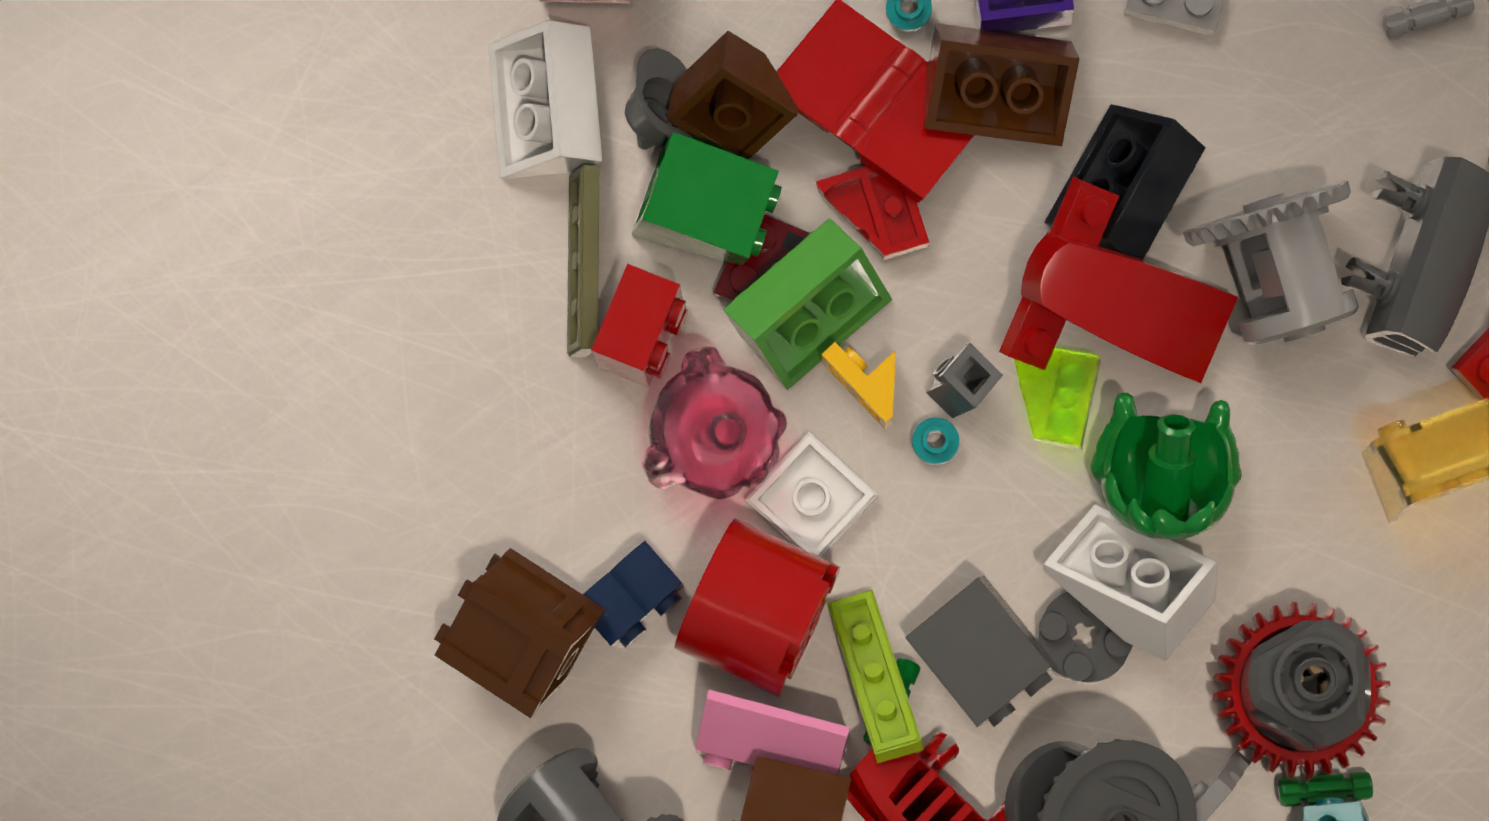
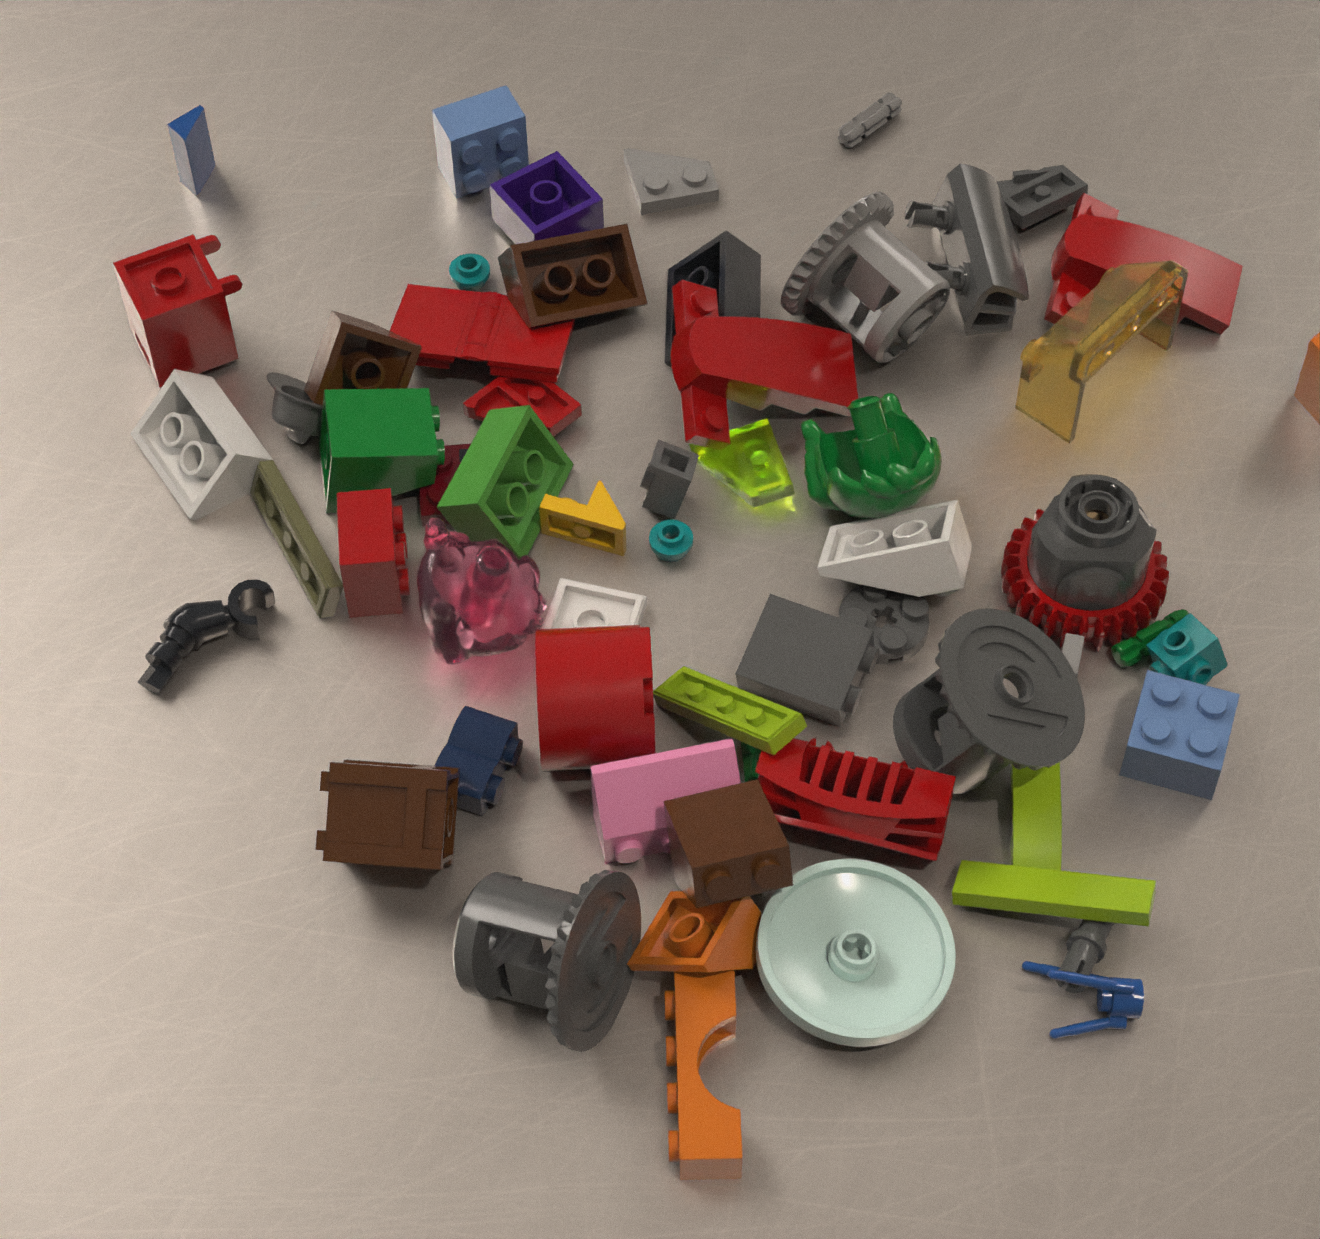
camera: 35 degrees left, 25 degrees down
none -> black piece [138,579,275,693]

